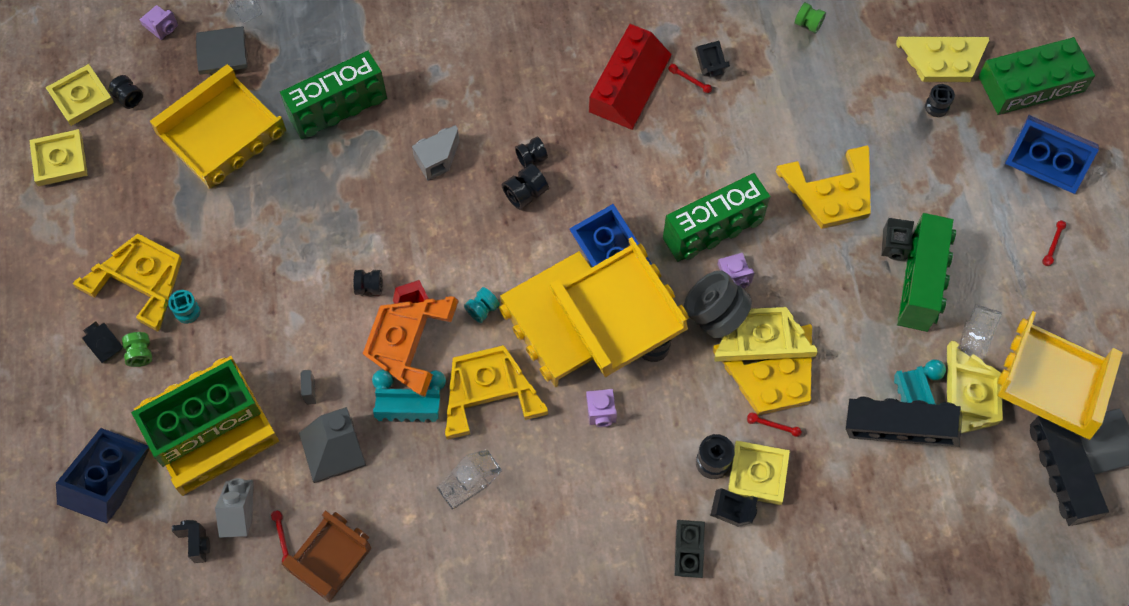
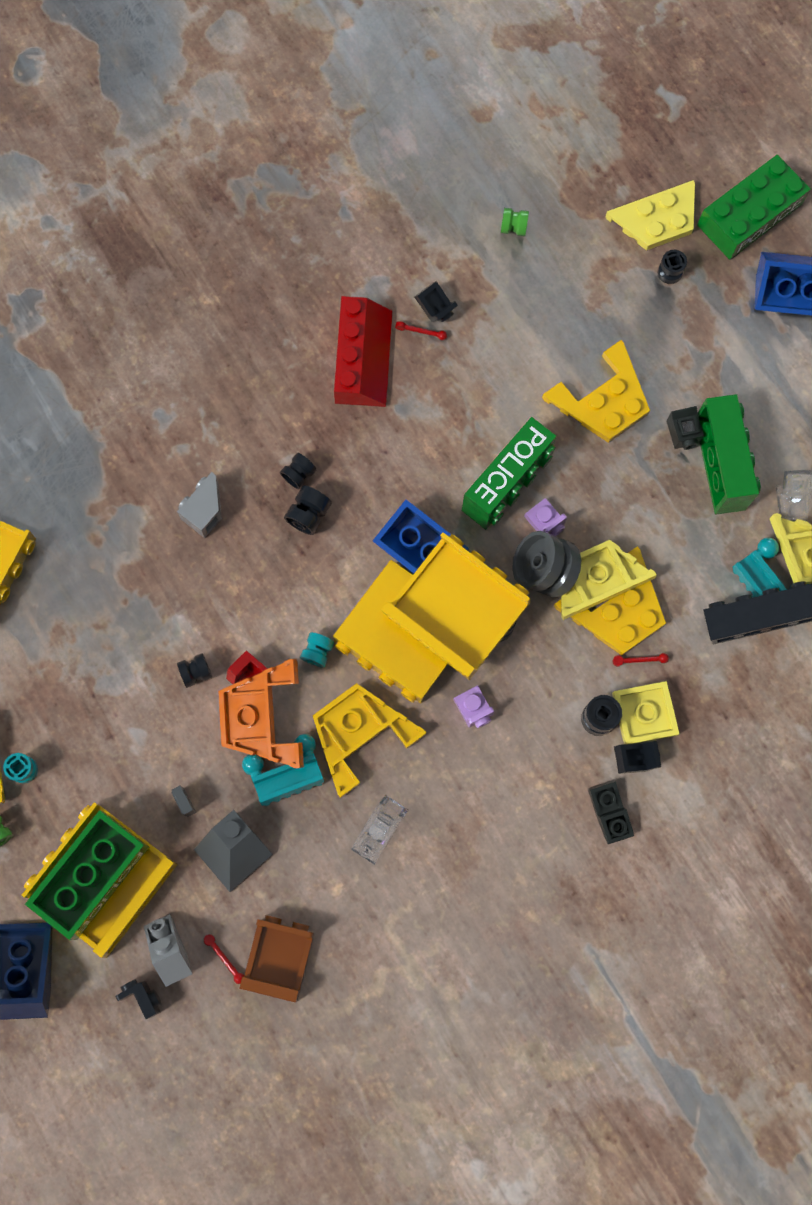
camera: 25 degrees left, 10 degrees up
green brick [280,50,387,140] -> none

